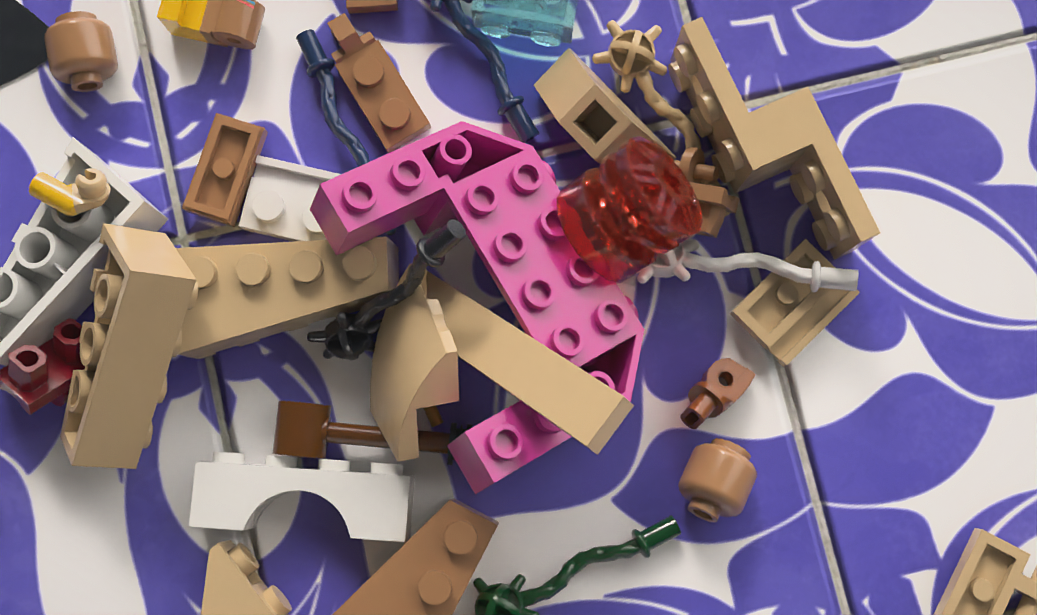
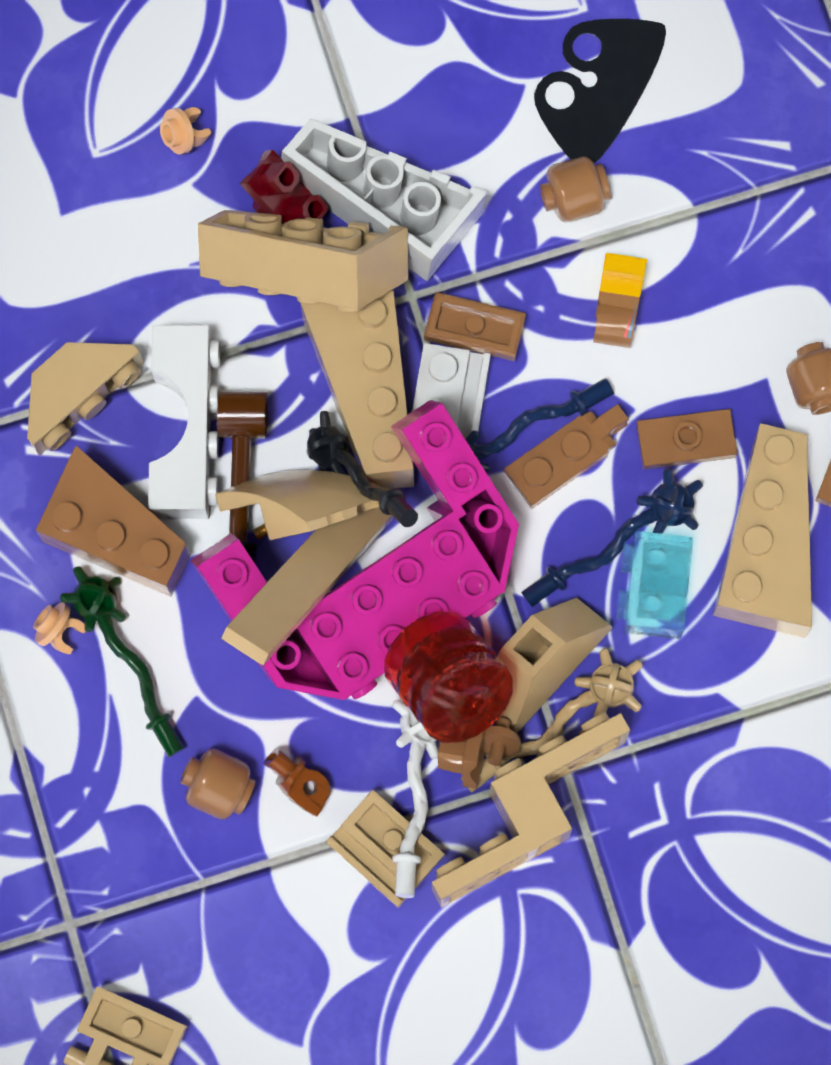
camera: 85 degrees right, 5 degrees down
arm [29,169,111,216] -> none

